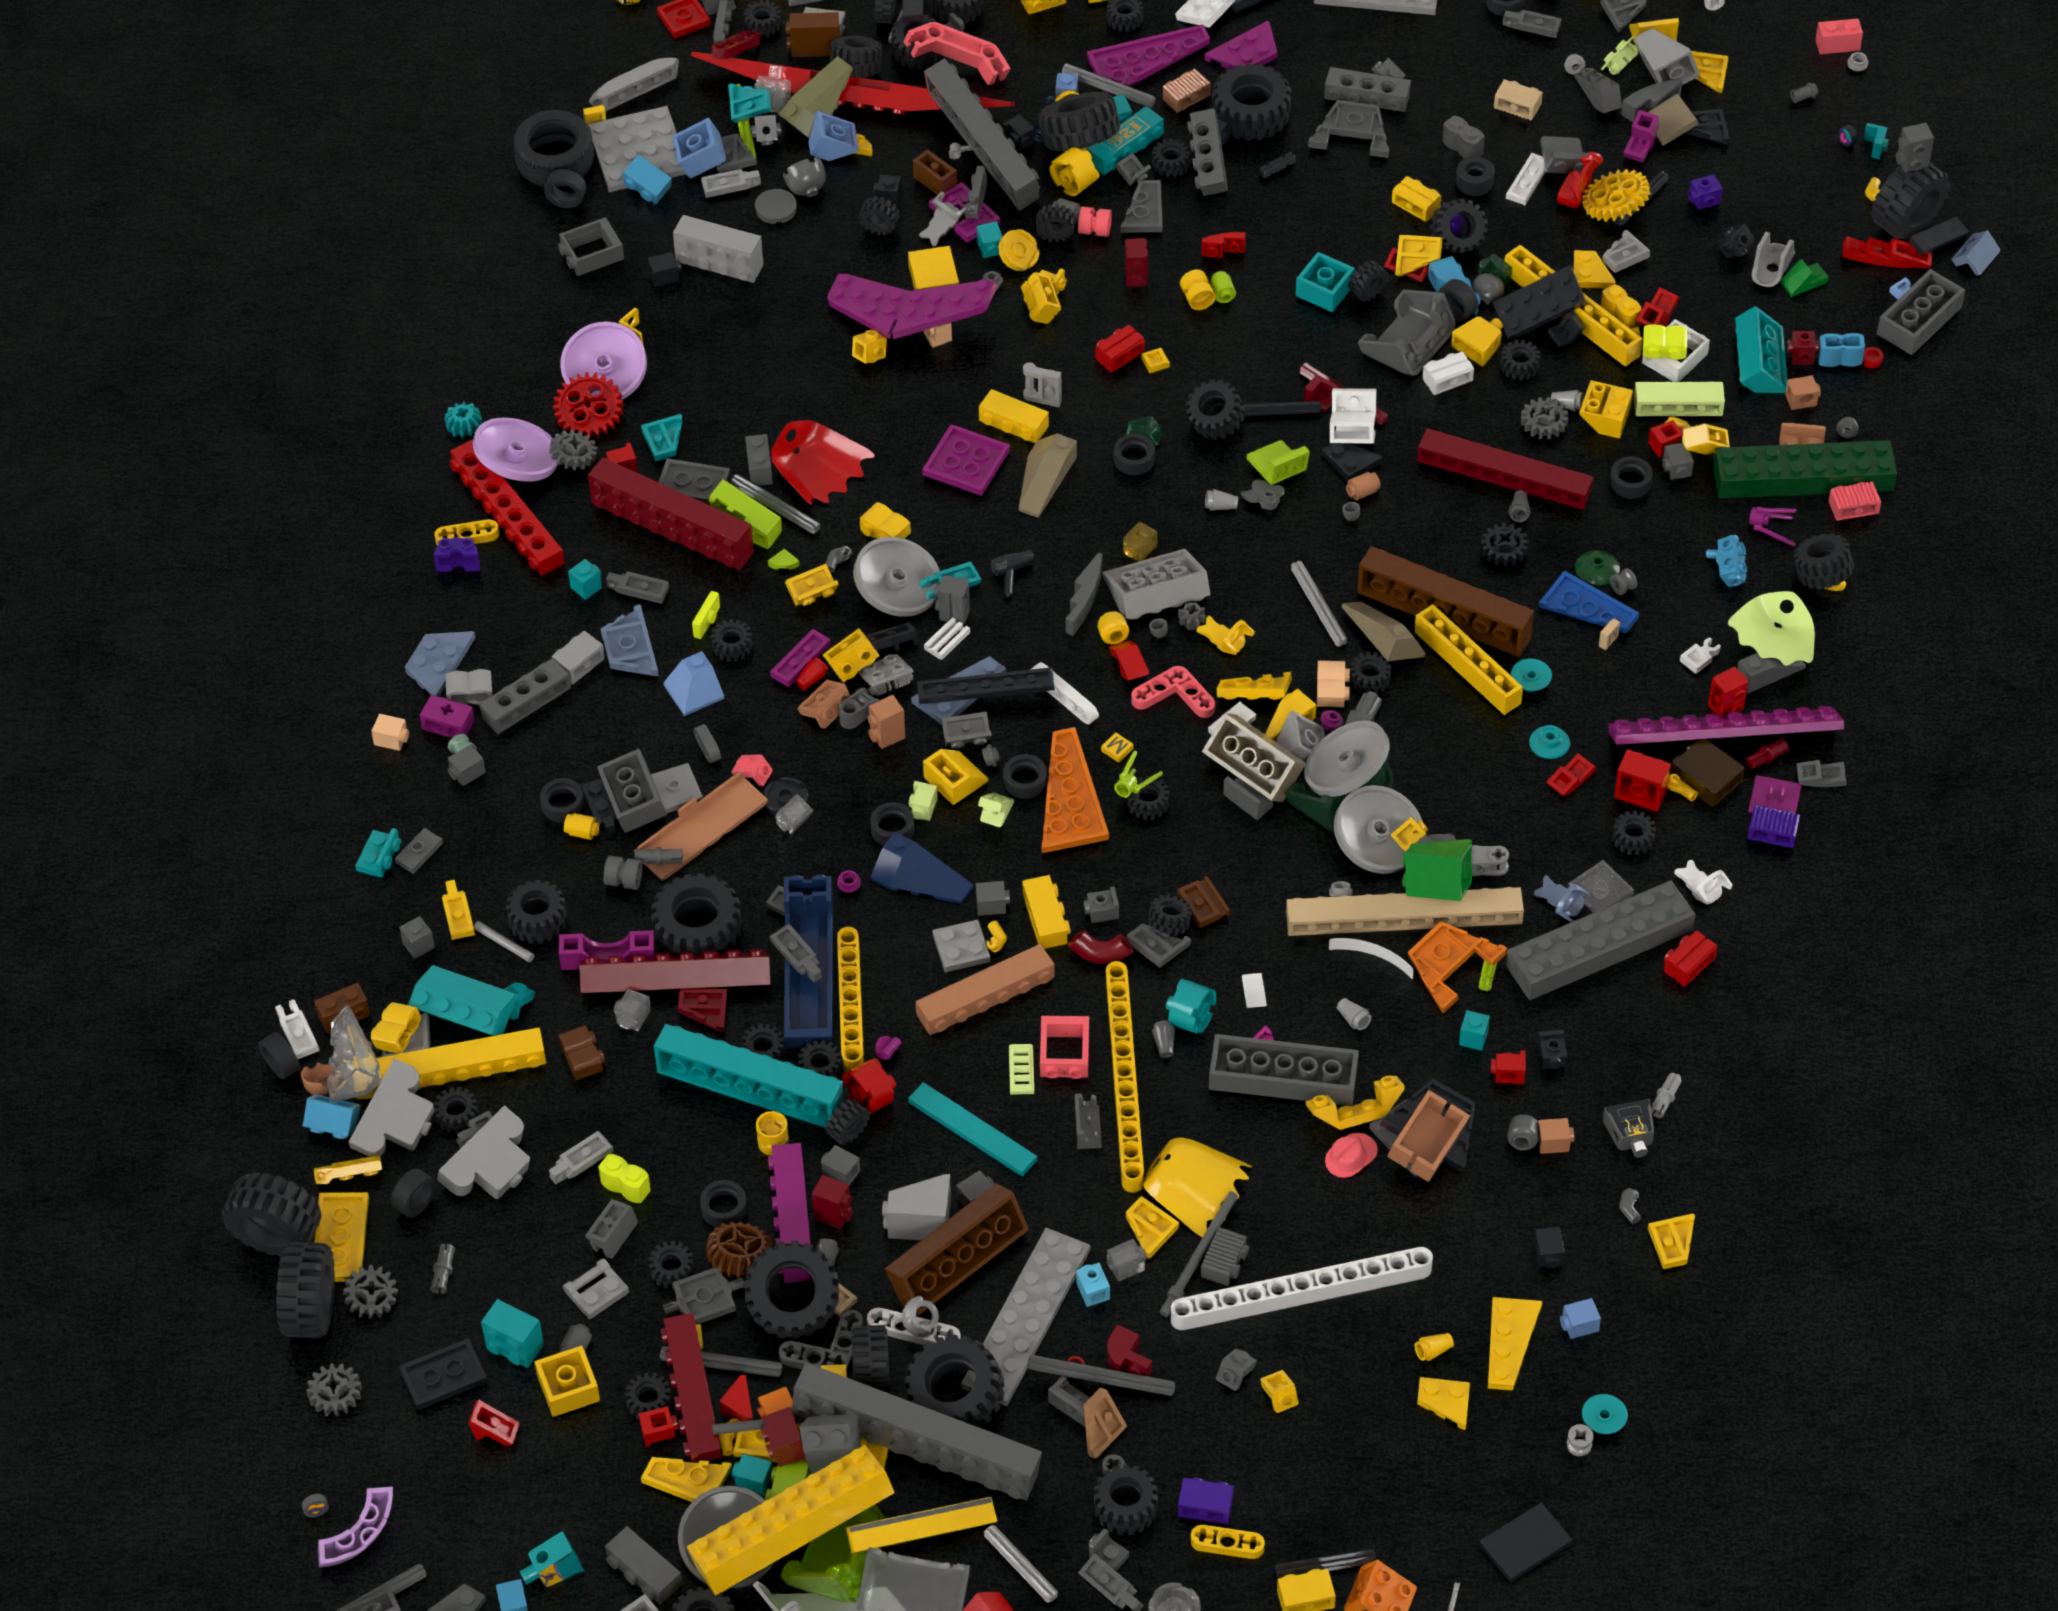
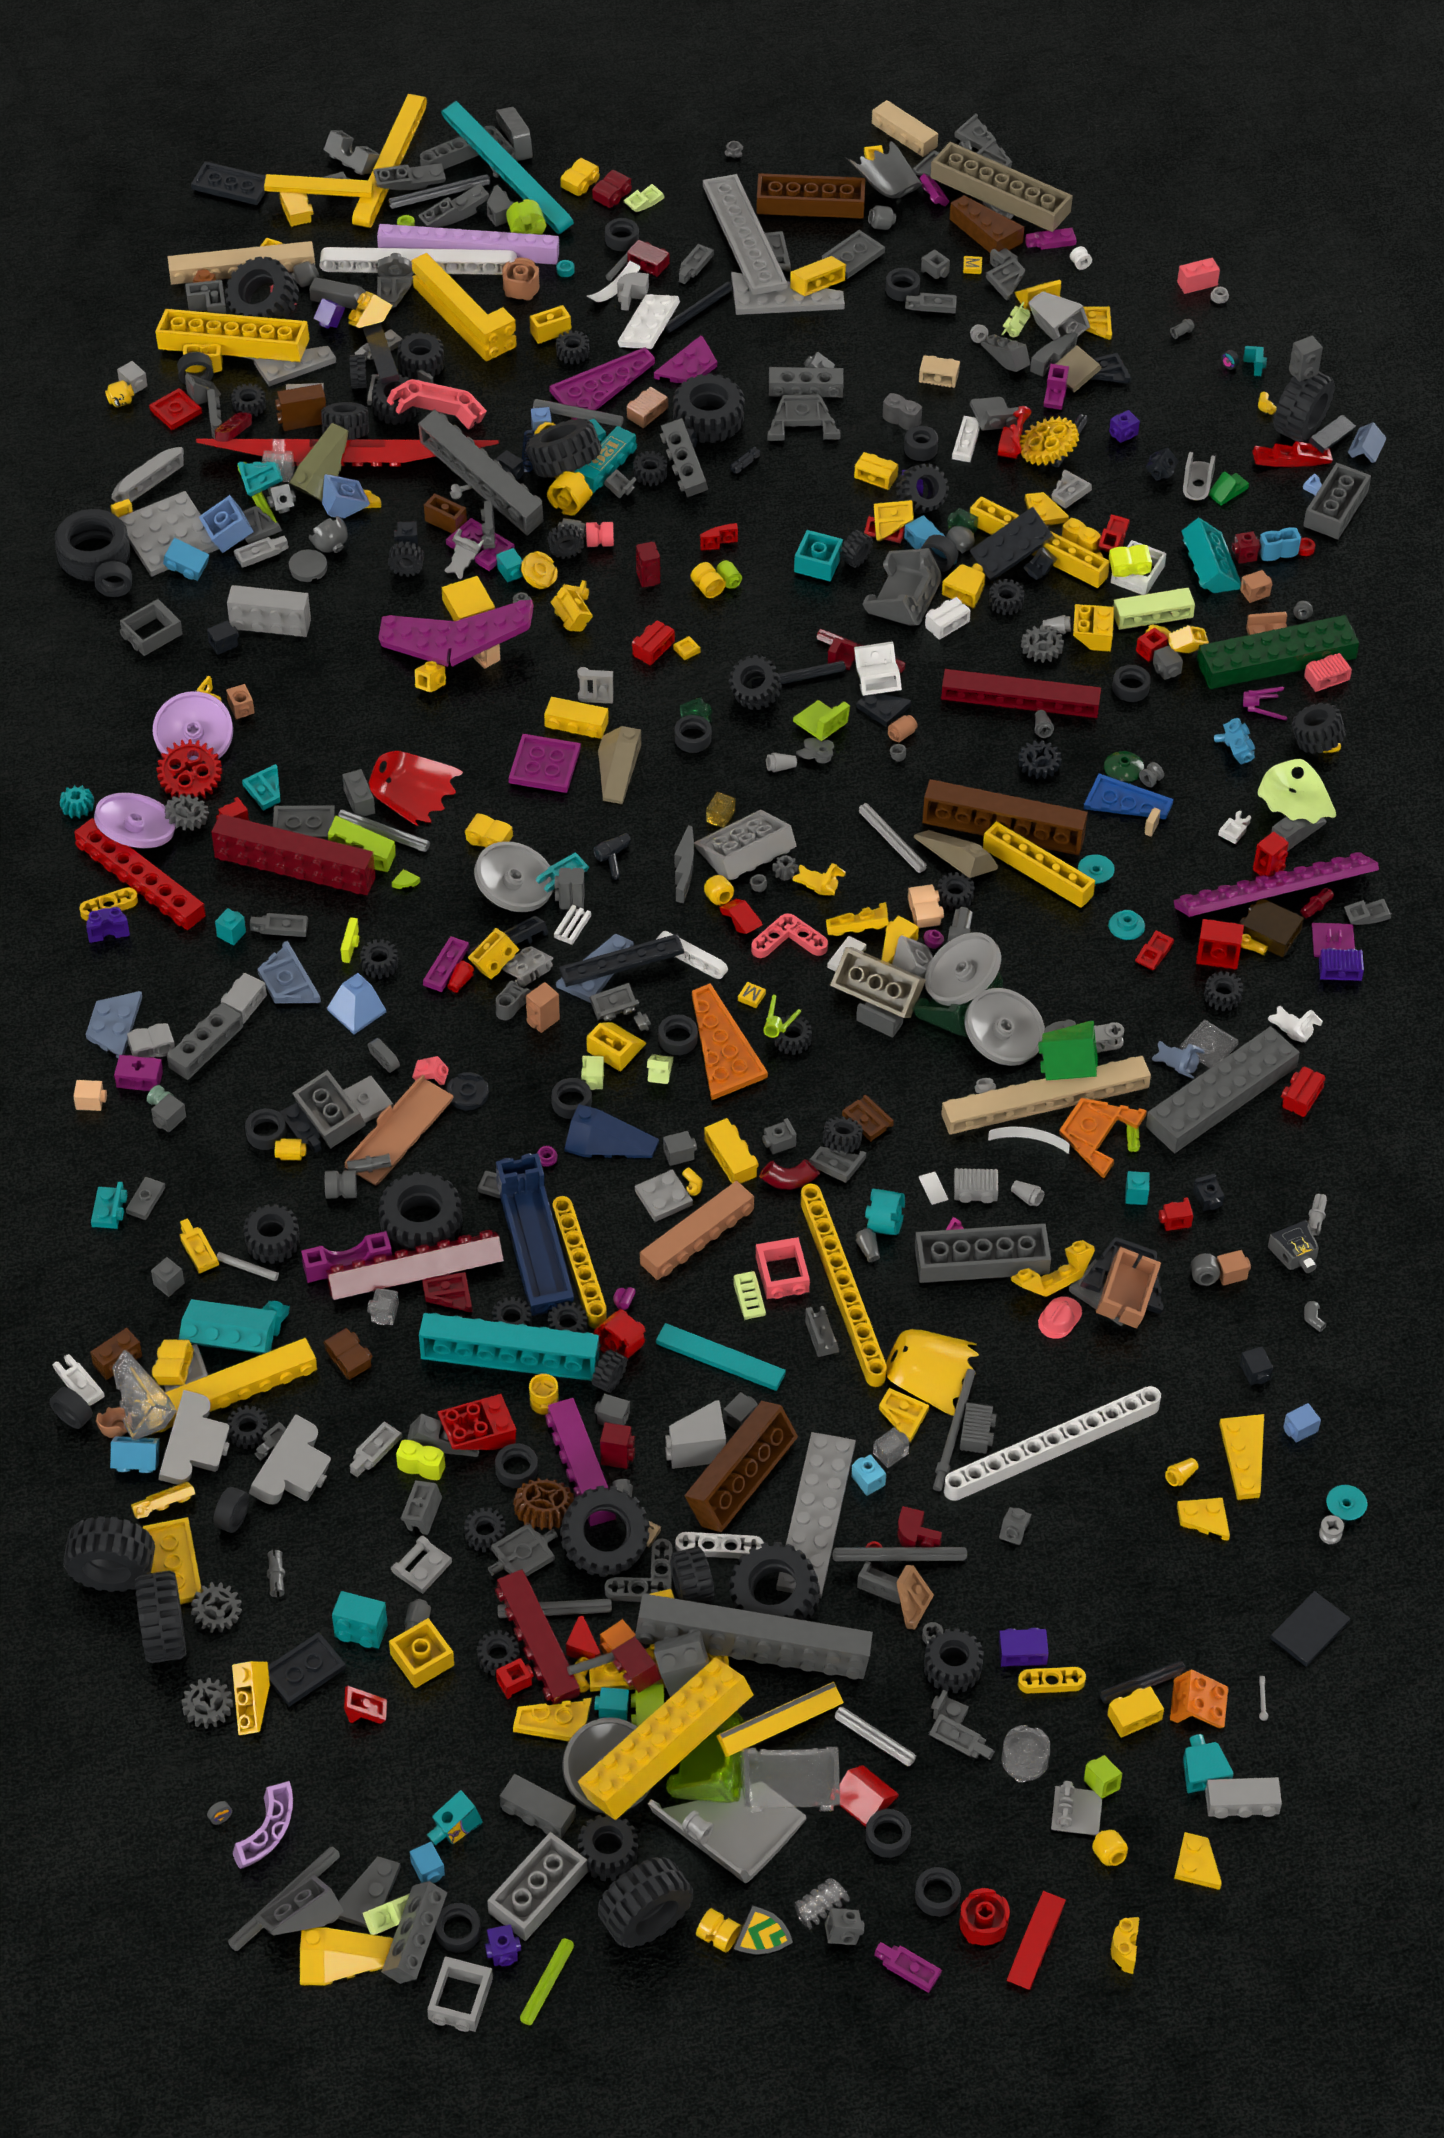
camera: 15 degrees left, 0 degrees up
dark grey hinge [770,924,822,983] -> none
clear brick [775,794,813,834] -> none
yellow bracket [785,564,839,606] -> none
nougat bracket [798,680,850,729] -> none
dark grey arm [825,546,851,573] -> none
light grey piece [902,1296,939,1337] -> none
dark grey wing [1120,180,1163,233] -> none
yellow bracket [1260,1370,1298,1413] -> none
yellow bracket [1391,817,1428,852] -> none
yellow wing [1648,1213,1695,1269] -> none
none -> nougat brick [226,684,254,719]
none -> yellow slope [232,1661,270,1735]
none -> dark grey slope [408,1414,479,1457]
none -> red slope [438,1394,516,1450]
none -> light grey brick [954,1168,998,1203]

